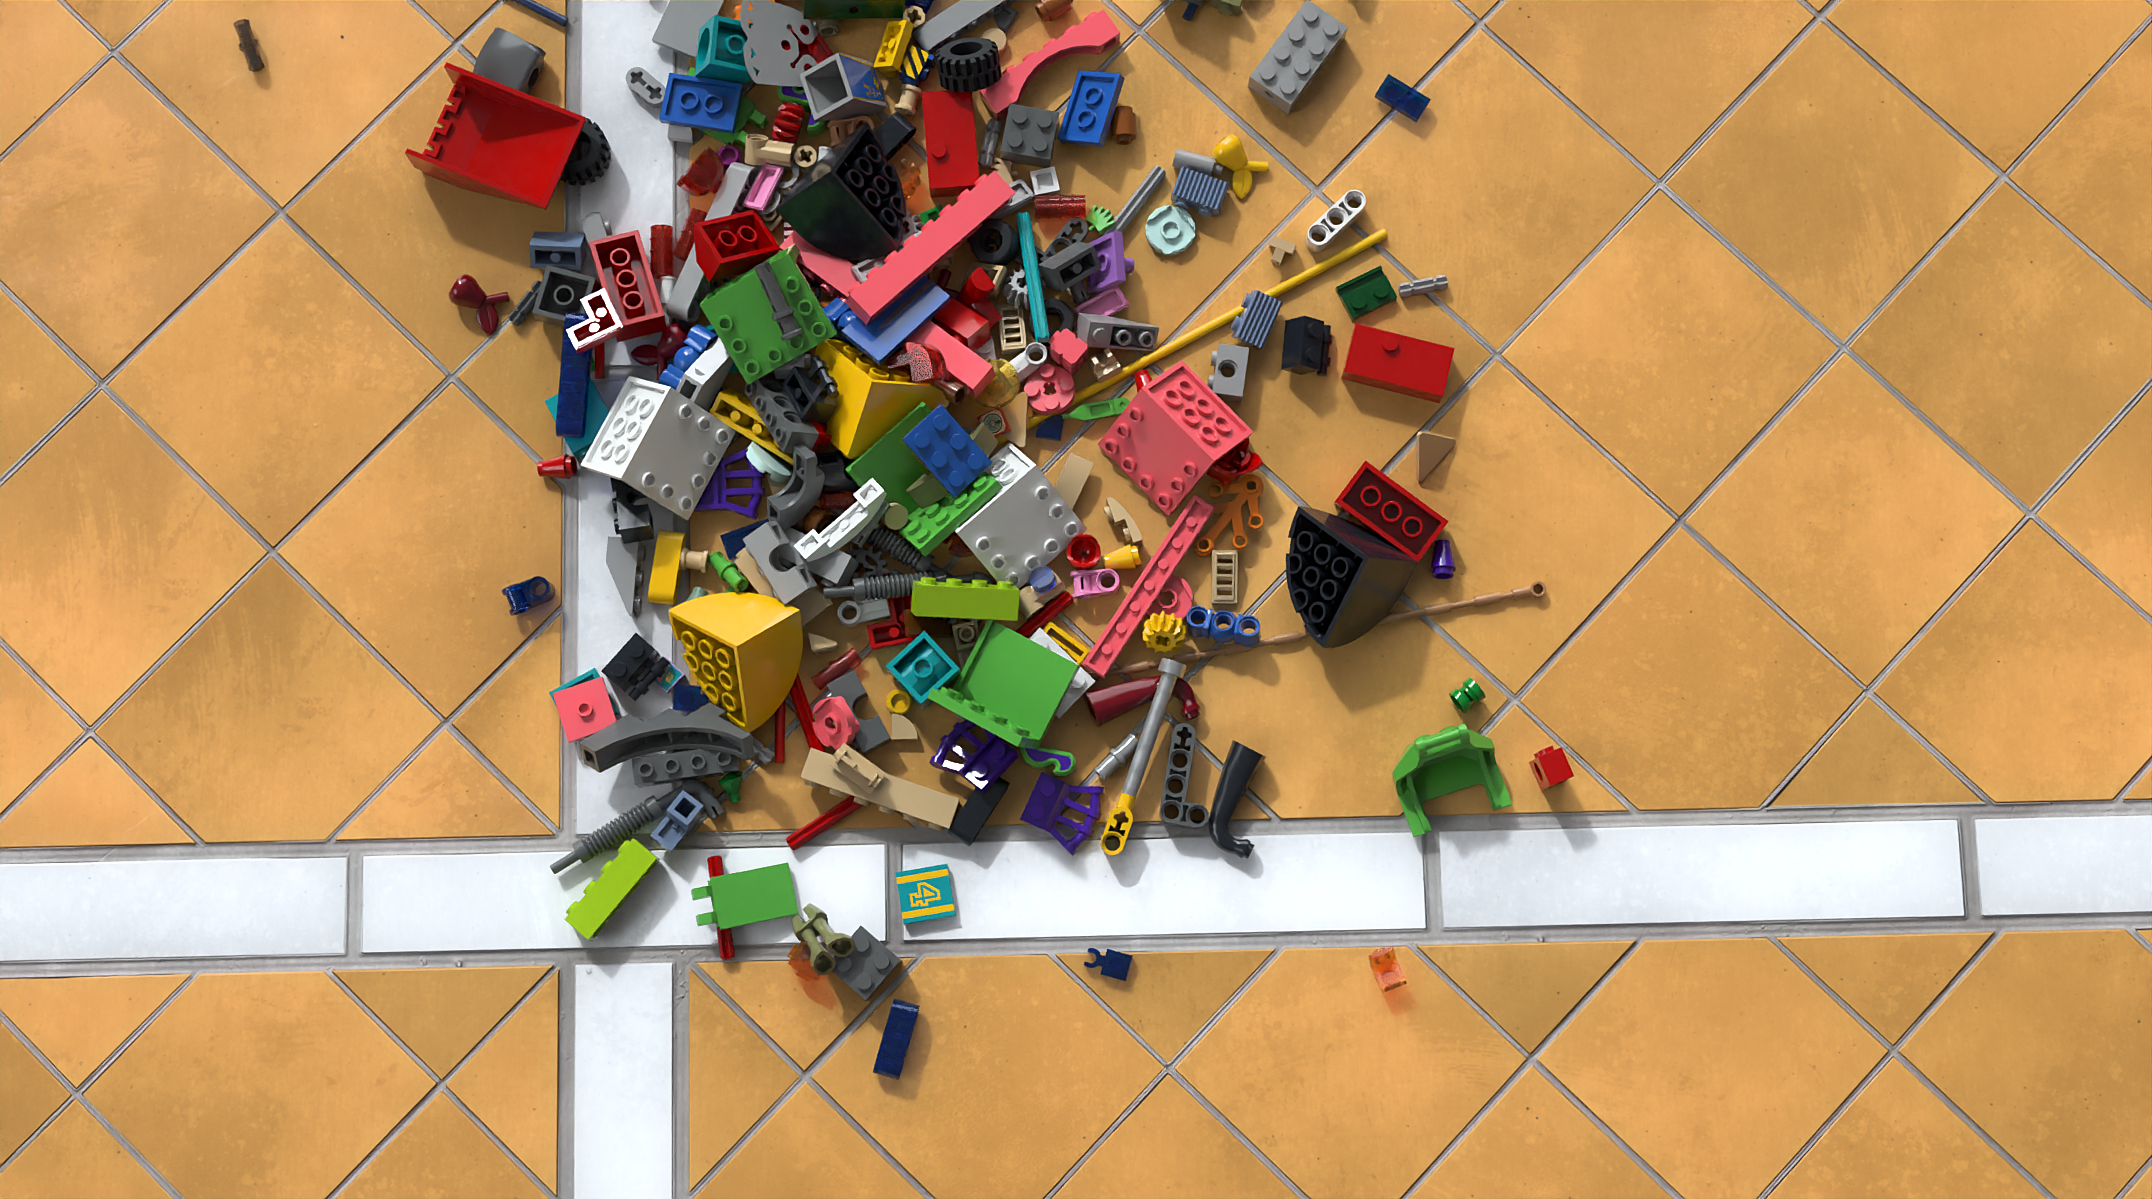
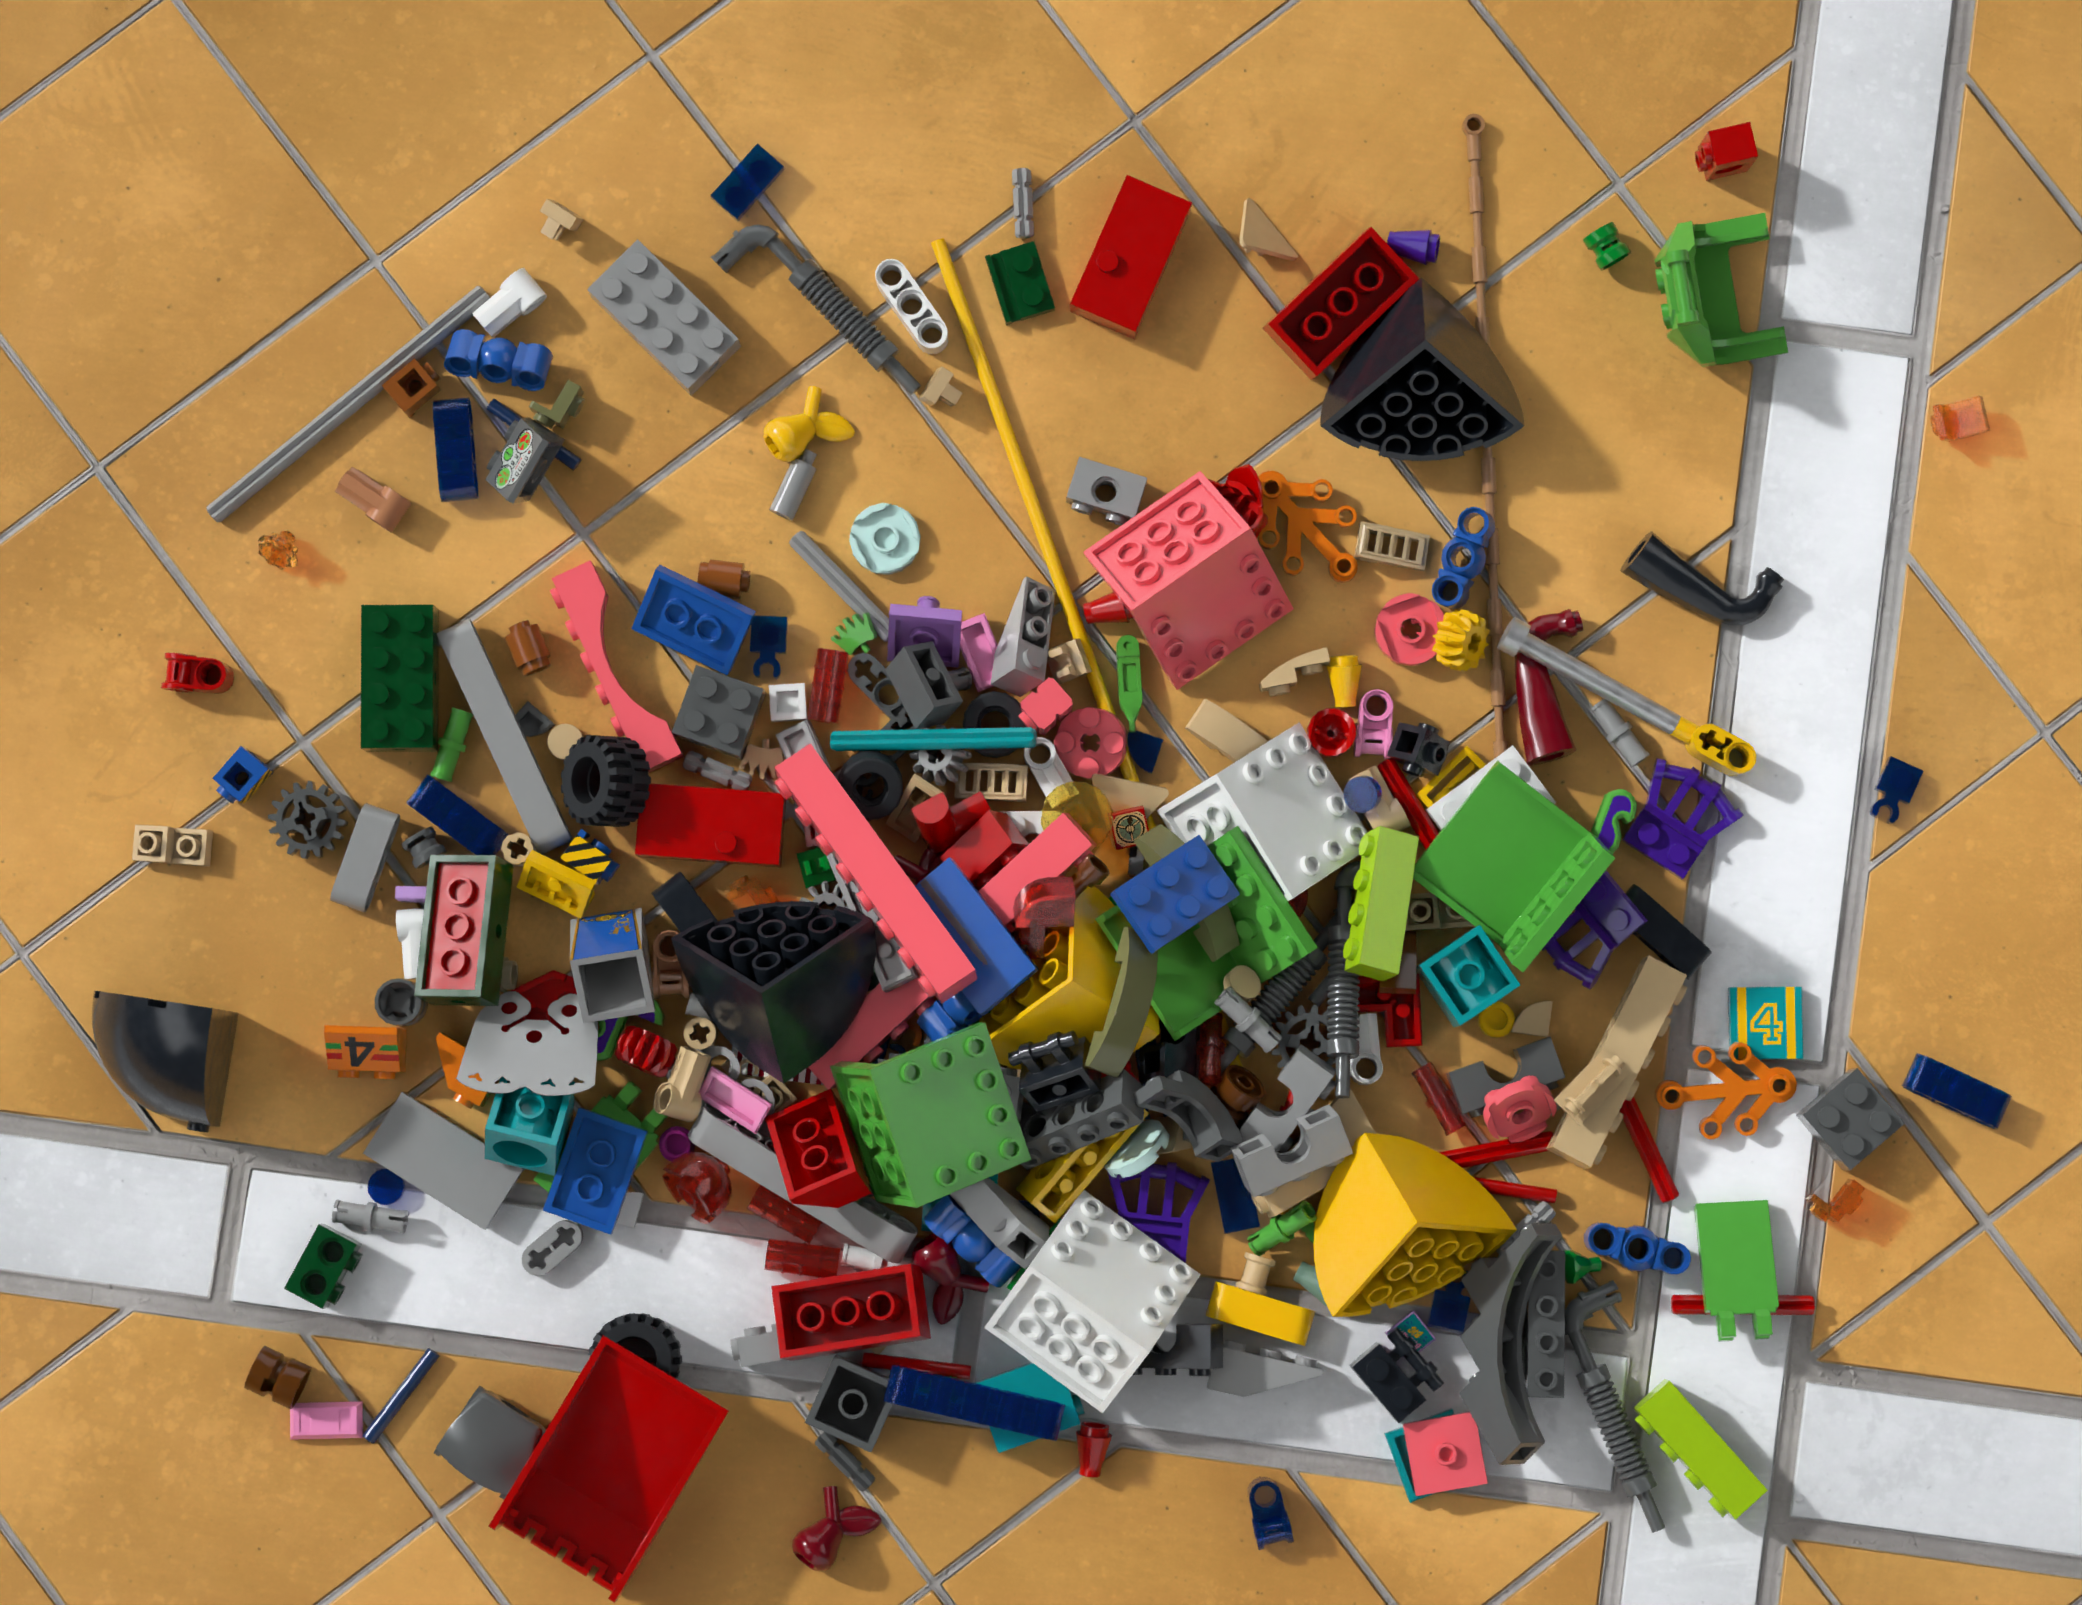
camera: 80 degrees left, 5 degrees up
sand blue brick [529,231,587,270] -> none
brick [567,289,624,354] -> none
sand blue brick [650,790,704,853] -> none
dark grey pin [753,261,803,341] -> none
olive piece [791,903,855,975] -> none
white slope [794,478,887,562] -> none
tan slope [808,633,839,655] -> none
tan bush [894,84,923,117] -> none
coral tile [1082,494,1216,679] -> none
dark grey beam [1159,723,1209,830] -> none
sand blue brick [1171,167,1229,217] -> none
sand blue brick [1230,290,1283,349] -> none
black brick [1281,316,1333,376] -> none
none -> dark grey piece [711,224,921,395]
none -> clear blue plate [750,615,788,679]
none -> olive slope [1085,927,1158,1078]
none -> black brick [1387,722,1450,777]
none -> blue piece [1584,1223,1691,1275]
none -> orange plant [1655,1042,1797,1139]

